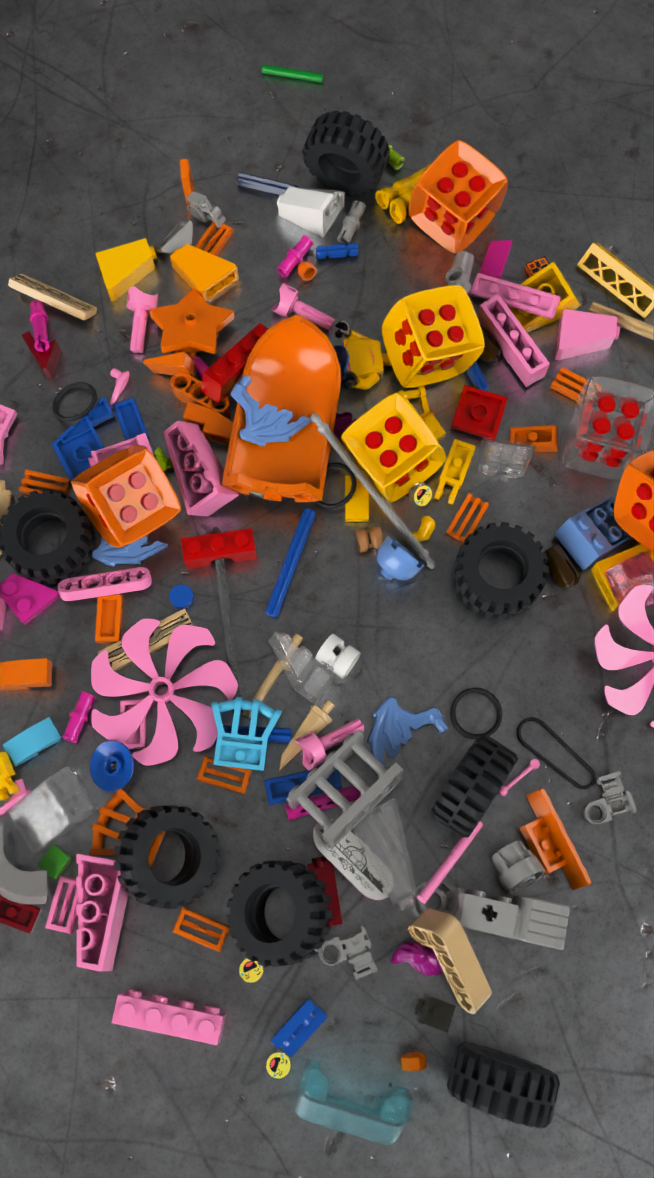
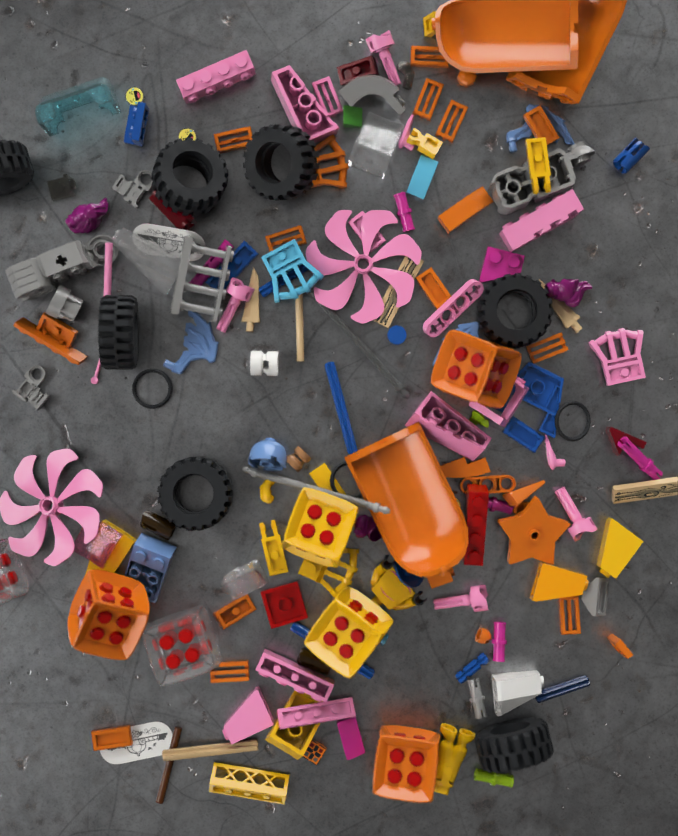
camera: 145 degrees right, 15 degrees up
blue dish [90,741,134,792] -> none
red arch [181,528,257,570] -> none
light grey piece [186,191,226,228] -> none
medium blue animal [231,375,312,447] -> none
green bar [262,64,324,83] -> none
clear slope [268,631,337,703] -> none
orange tile [400,1051,427,1071] -> none
tile [409,482,433,507] -> none
tan beam [409,908,492,1014] -> none
light grey piece [445,250,475,294] -> none
orange tile [446,493,489,543] -> none
black piece [517,717,596,790] -> none

